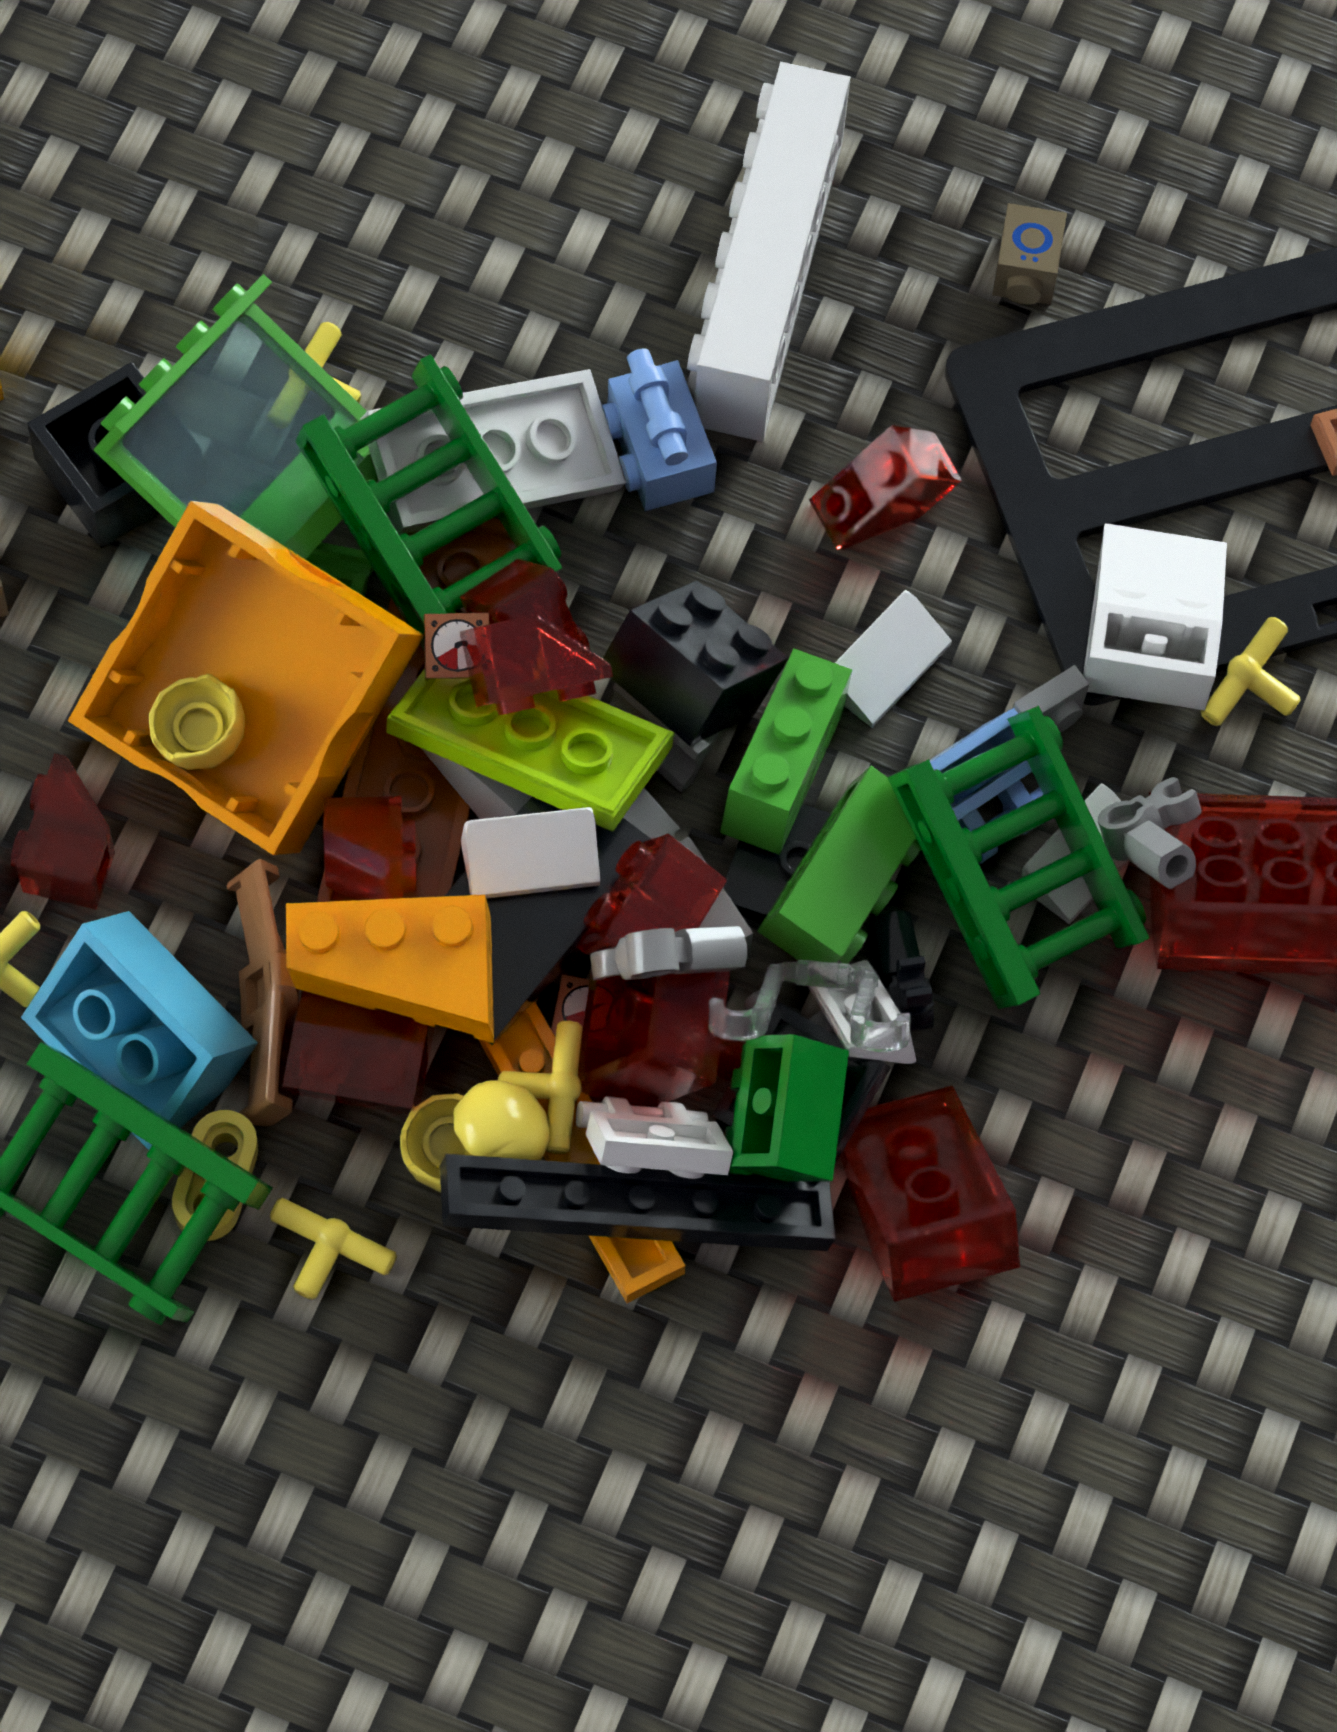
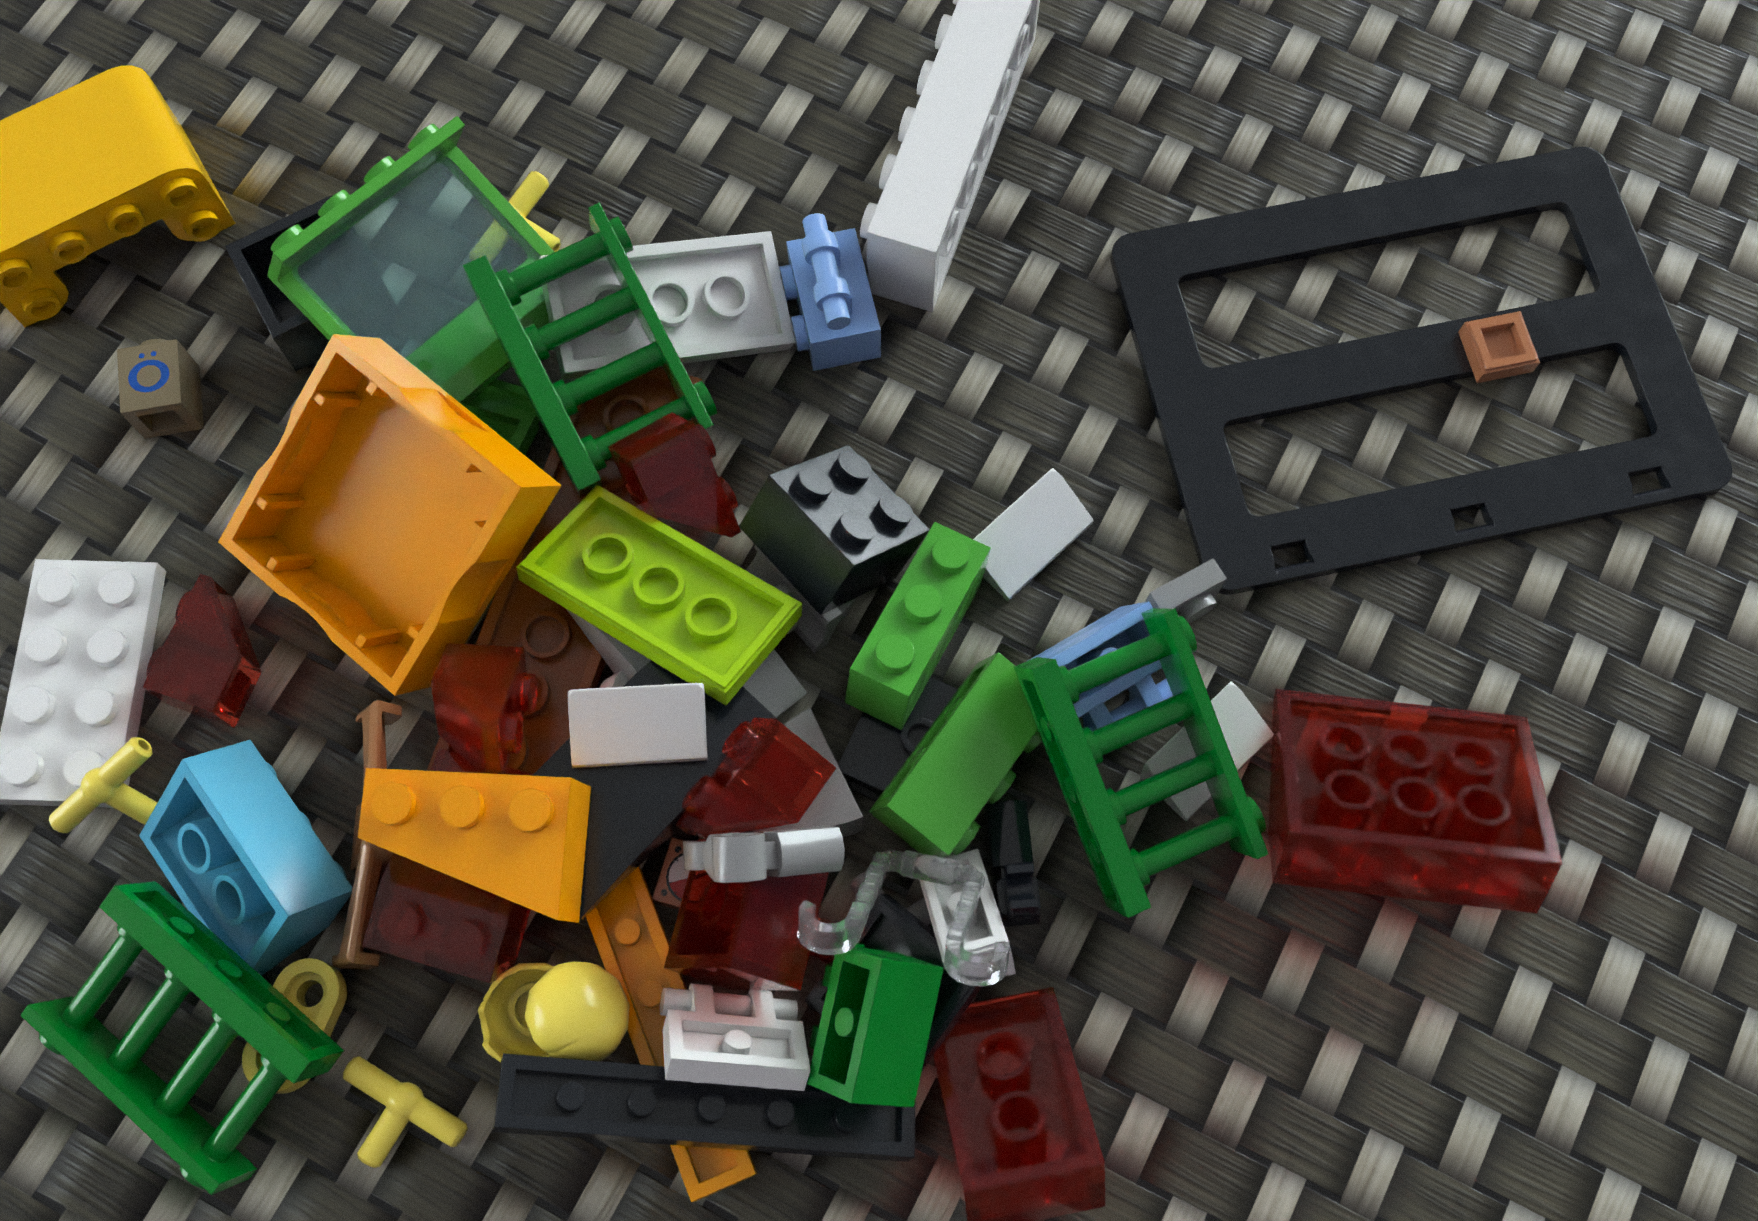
camera: 10 degrees right, 5 degrees up
light yellow hair [148,674,246,770] -> none
tile [423,613,490,679] -> none
clear red slope [460,615,613,716] -> none
light yellow piece [498,1021,583,1154] -> none
clear red slope [809,425,962,550] -> none
dark tan brick [992,203,1067,305] -> none
white slope [1083,523,1227,711] -> none
light grey bar [1098,777,1202,889] -> none
light yellow piece [1201,617,1301,726] -> none

